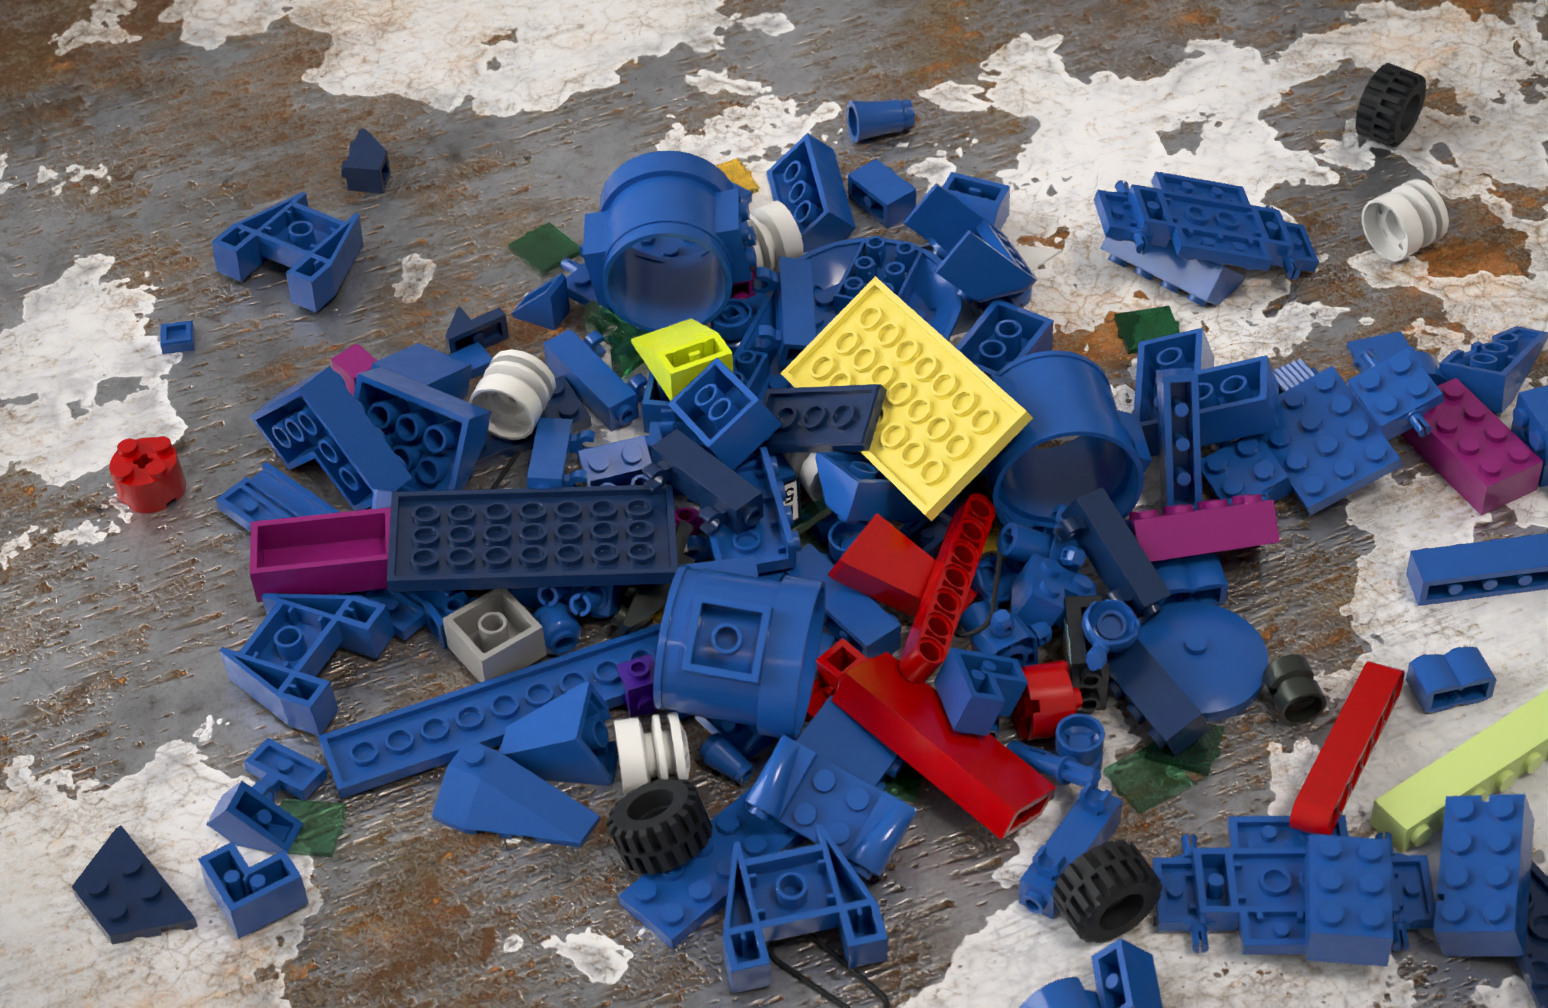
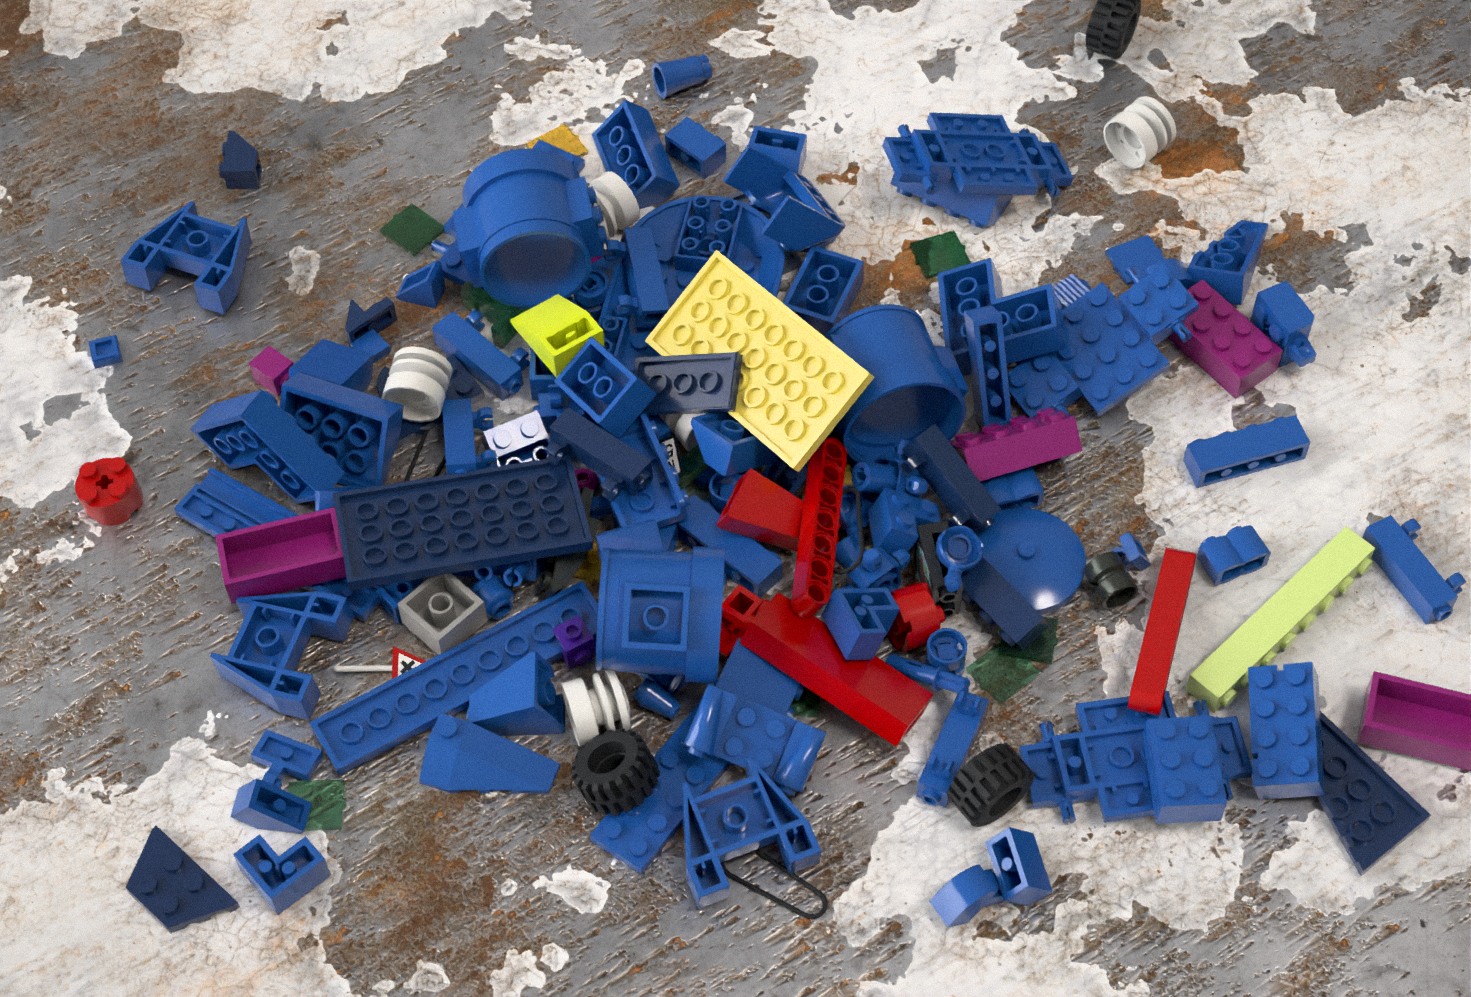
camera: 10 degrees left, 10 degrees up
none -> piece [333,646,426,679]
none -> blue tile [1112,532,1151,571]

